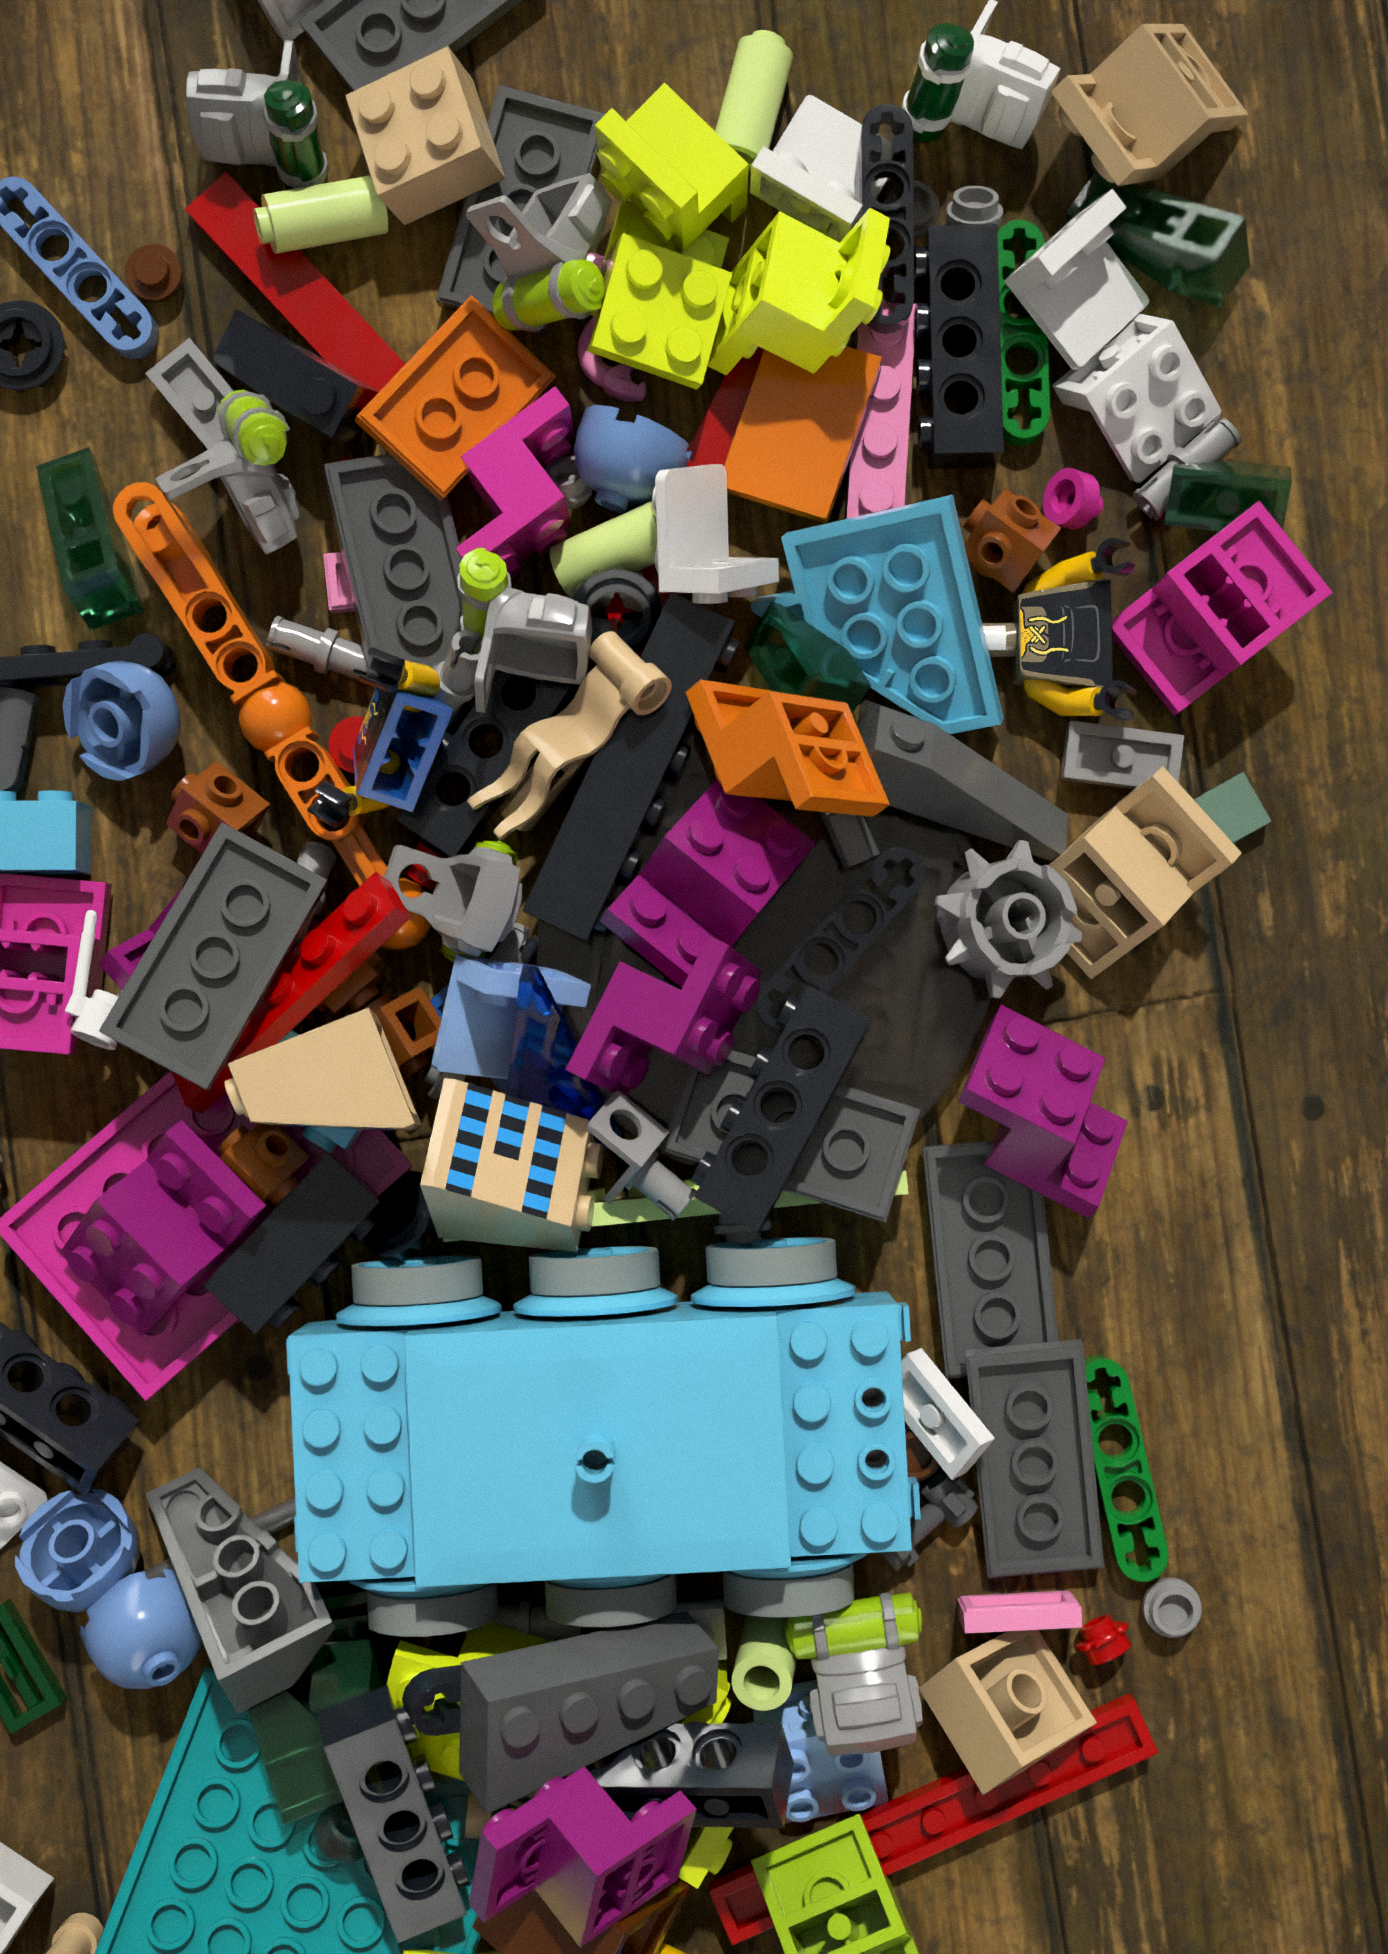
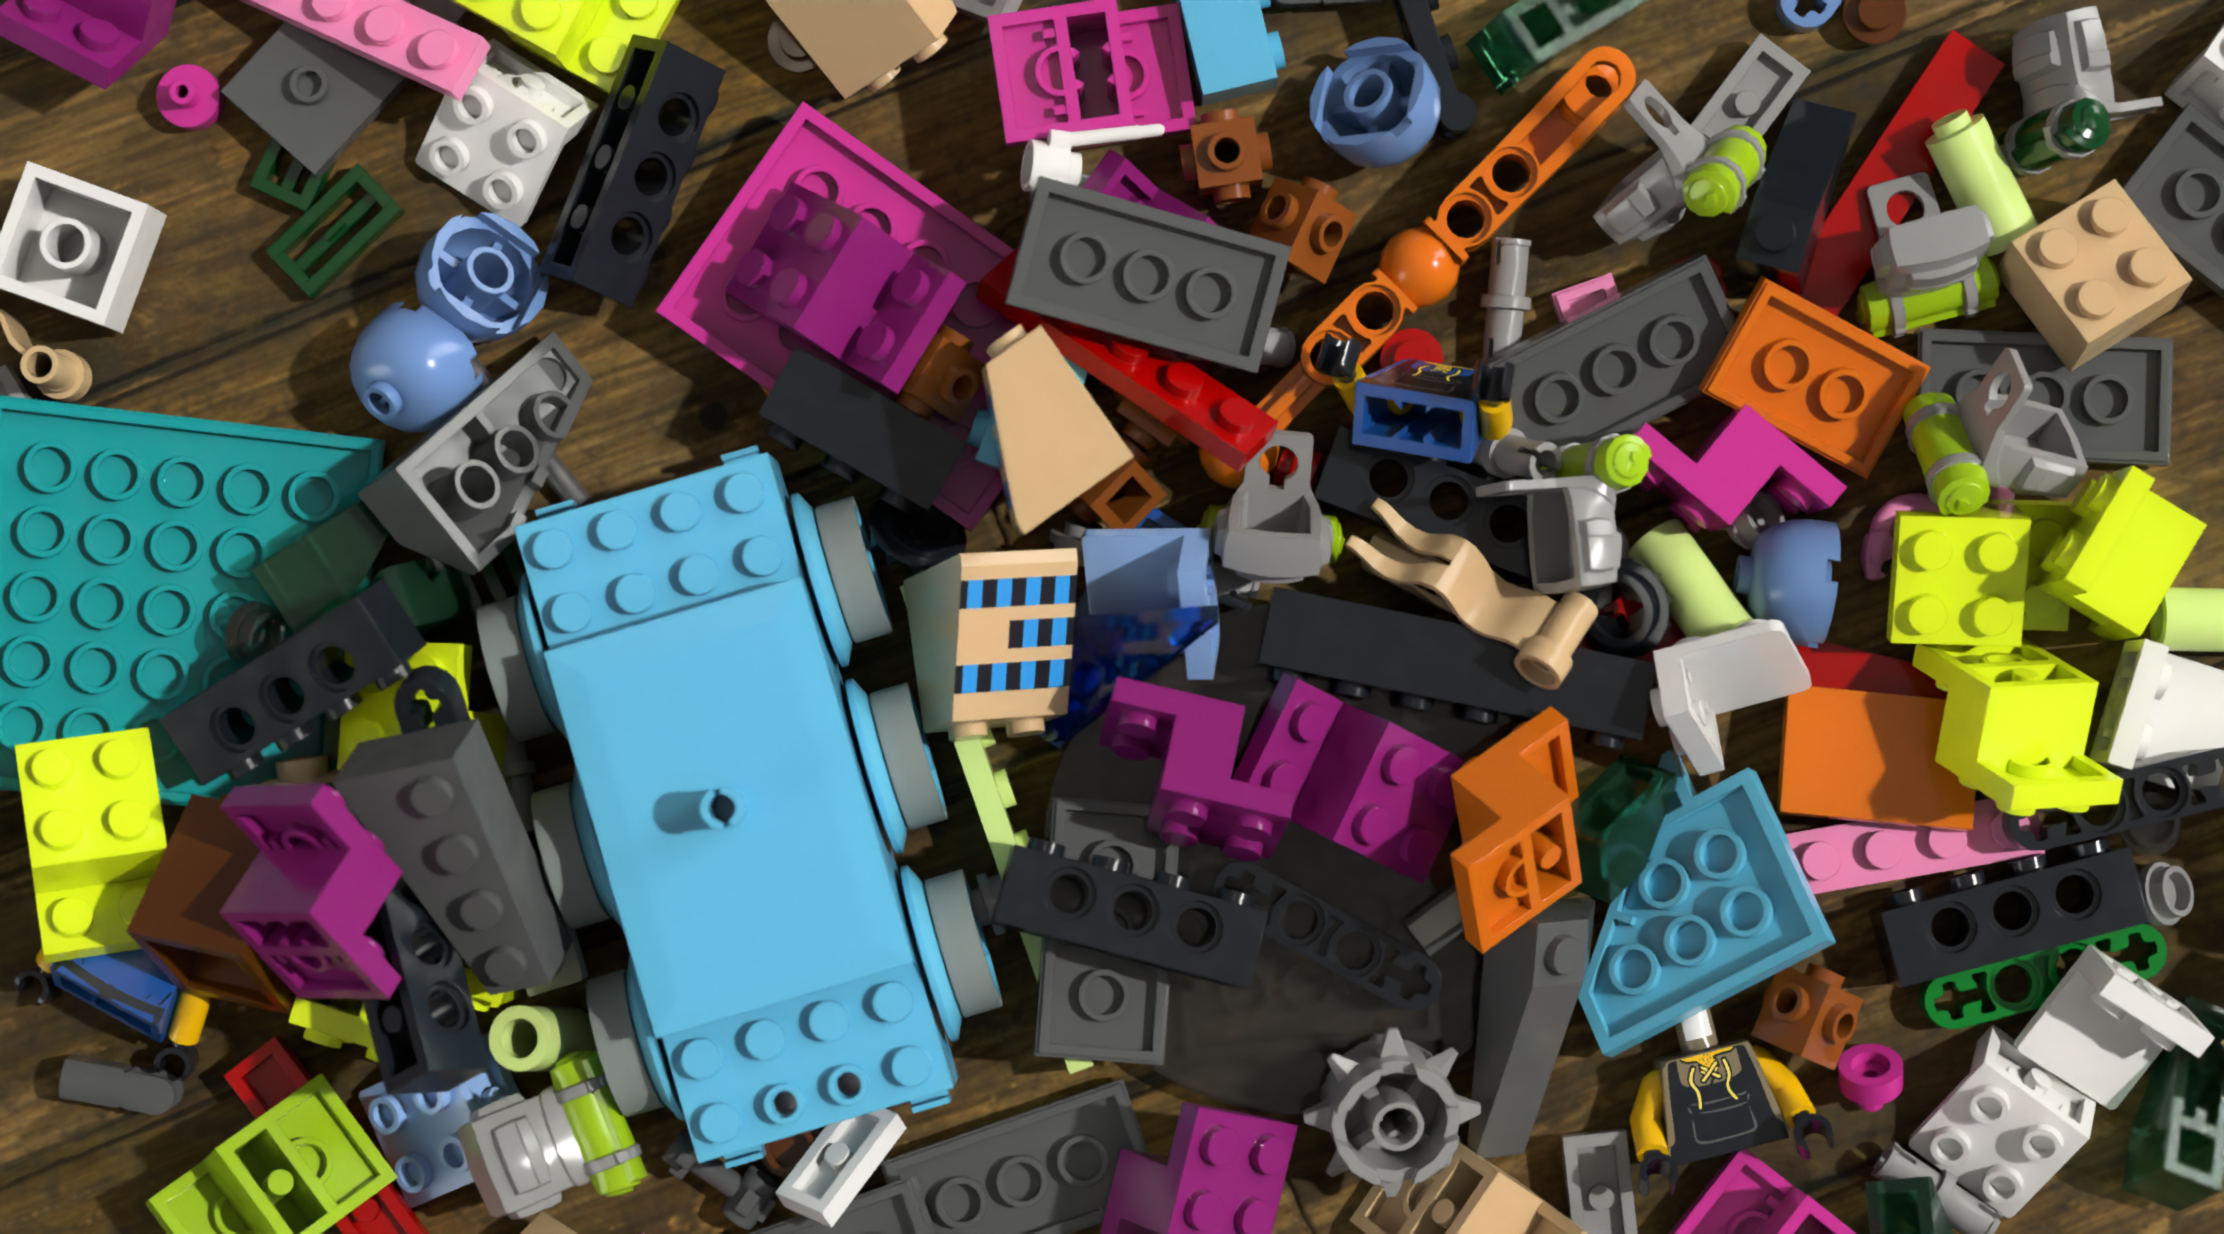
camera: 75 degrees right, 0 degrees up
light grey bracket [587,1091,697,1221] -> none
none -> dark orange brick [1179,109,1273,205]
none -> light grey piece [1855,172,2001,338]

